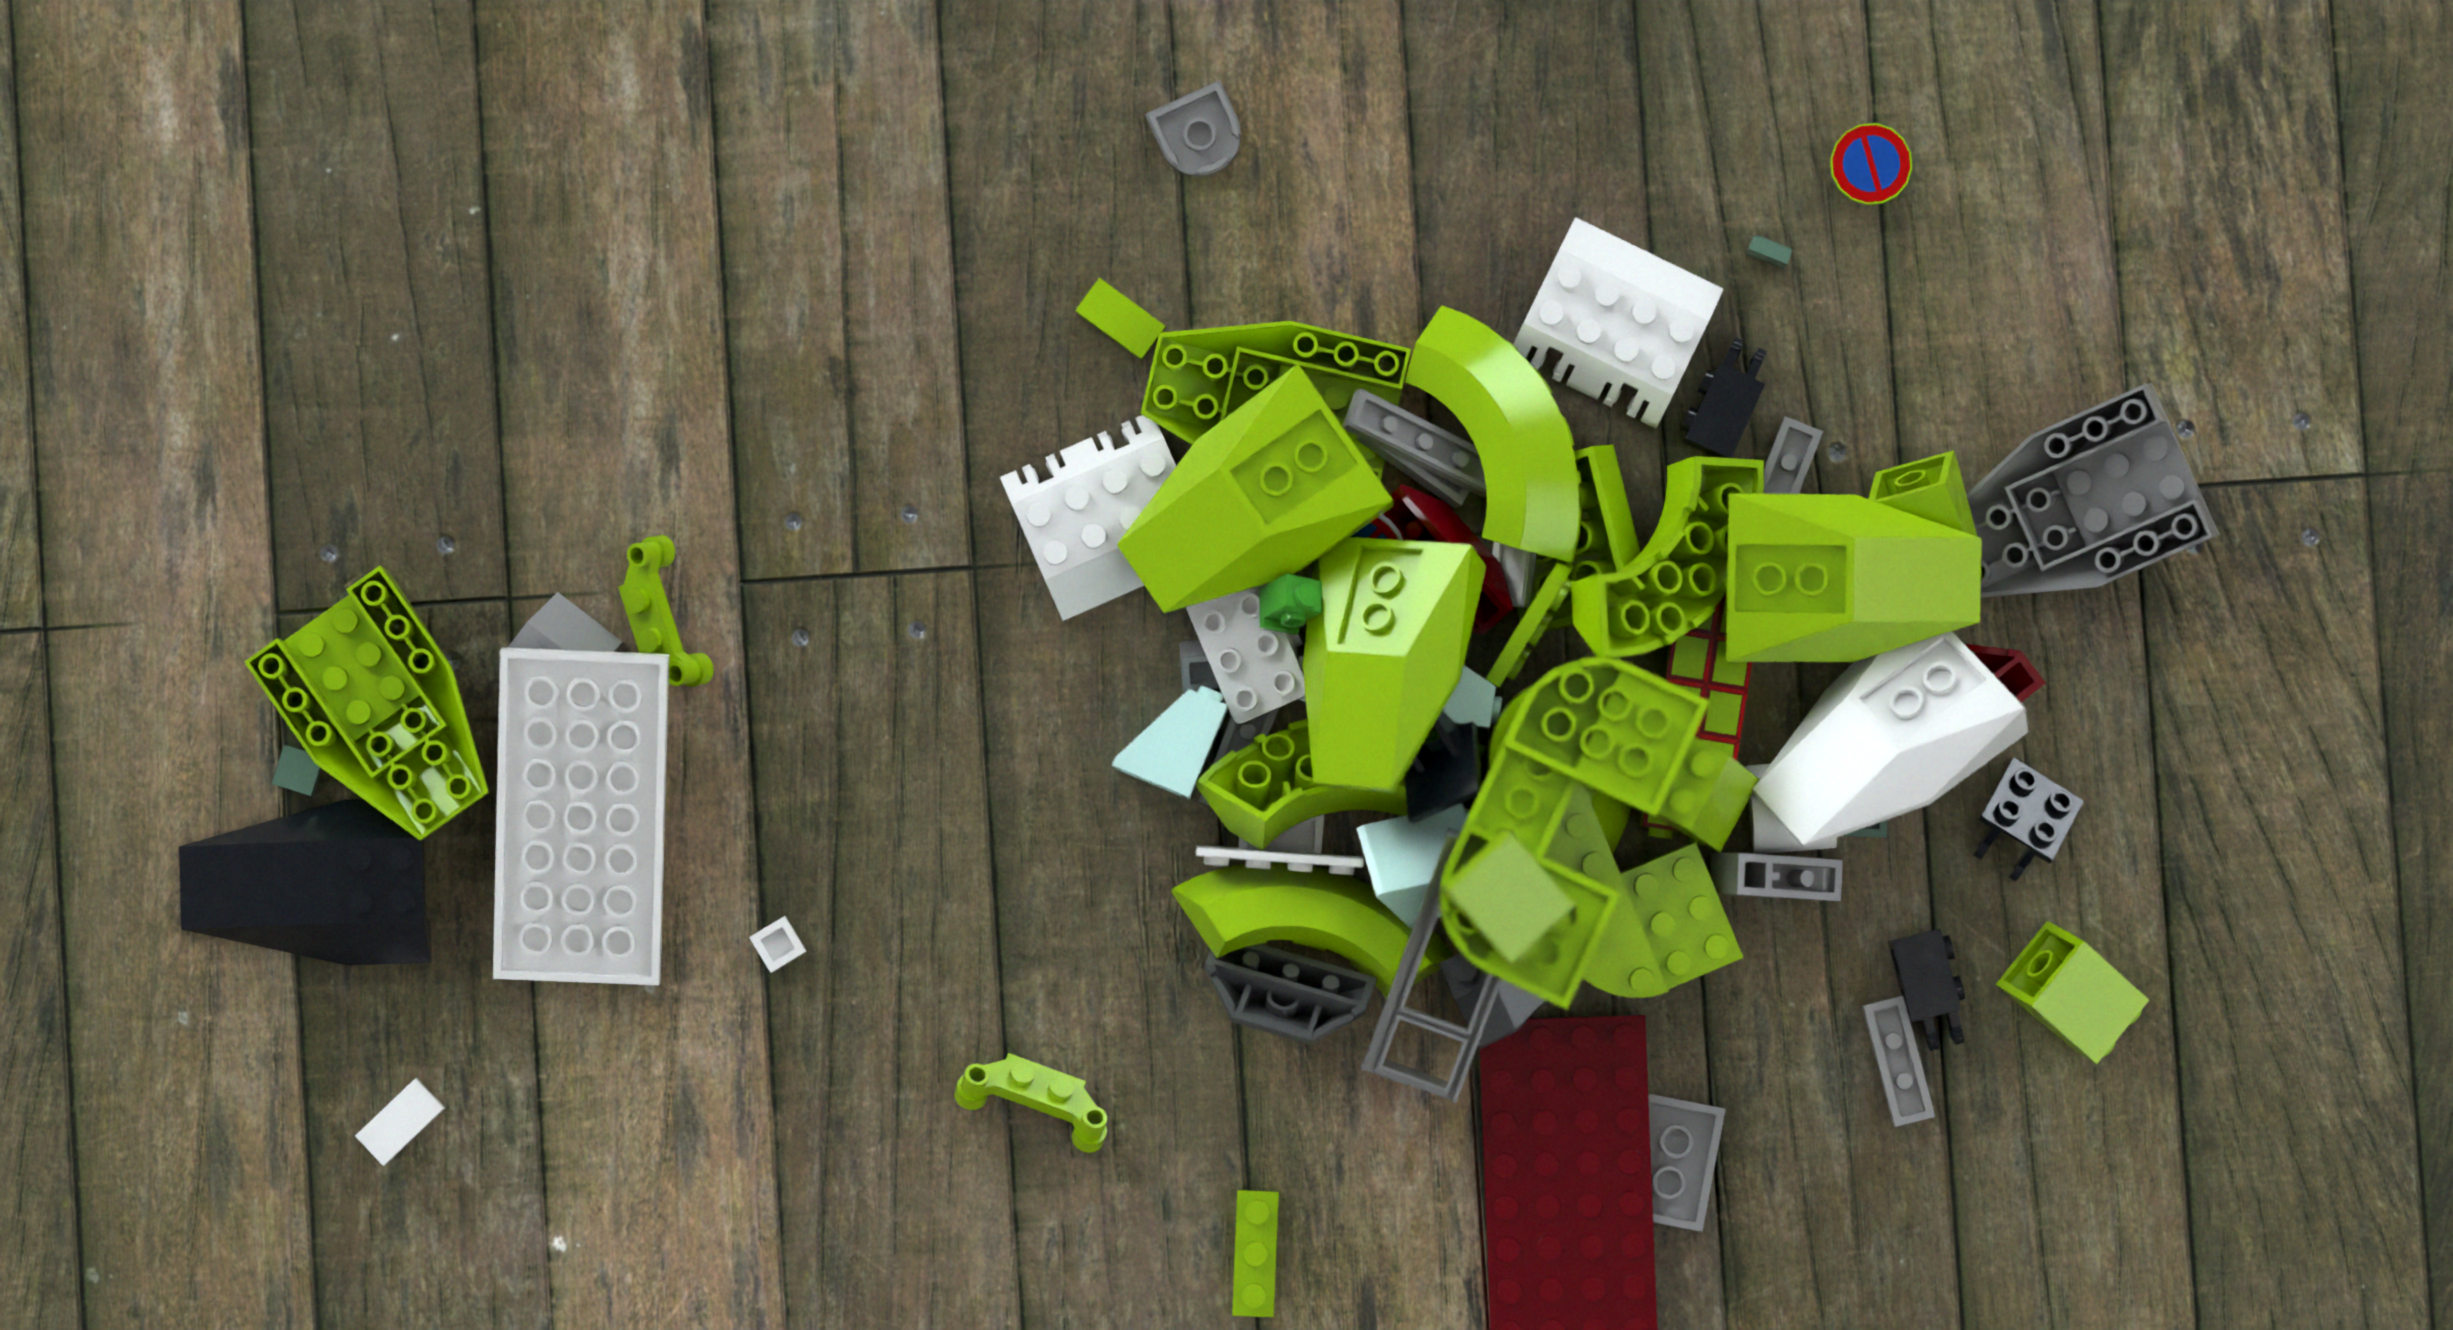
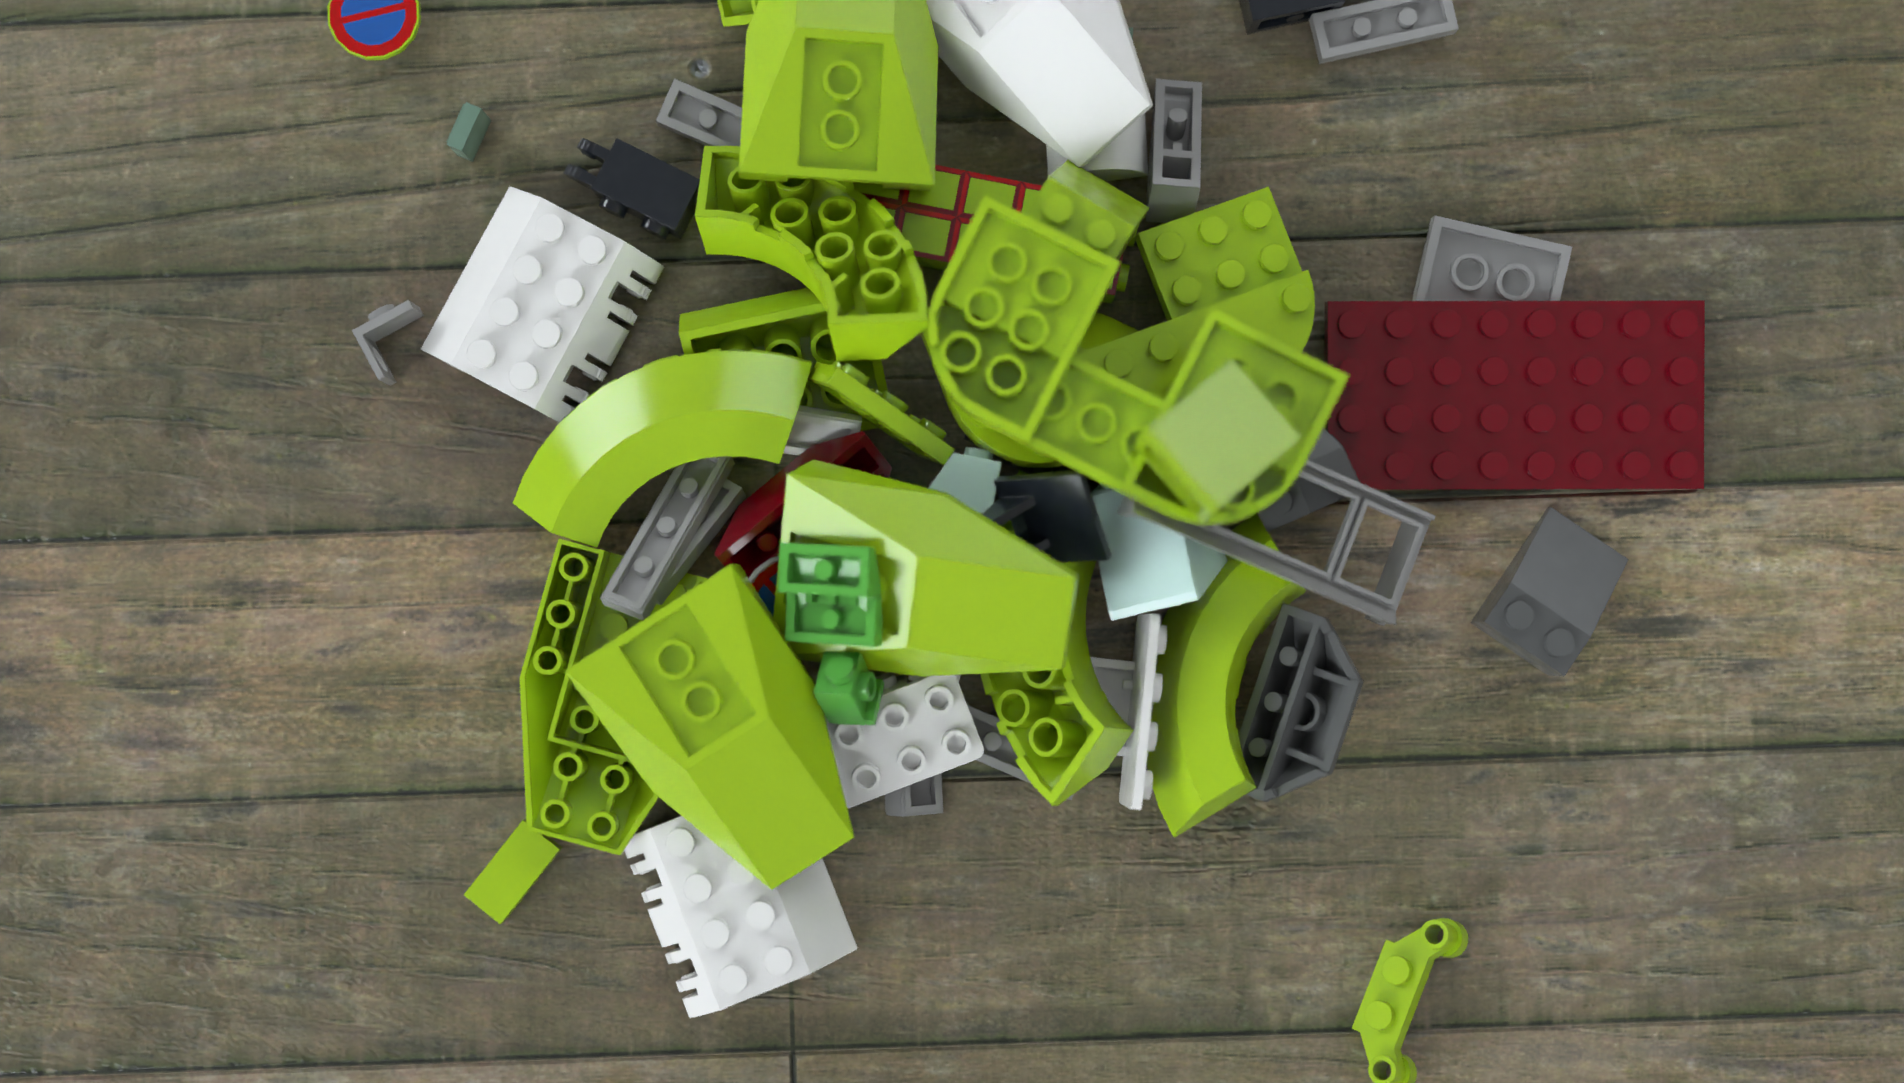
camera: 90 degrees left, 0 degrees up
light aqua slope [1112,685,1228,800] -> none
light grey tile [1145,80,1241,177] -> none
lime plate [1232,1190,1279,1317] -> none
none -> light grey bracket [352,300,424,386]
none -> bright green slope [778,543,883,647]
none -> dark grey slope [1470,507,1629,676]

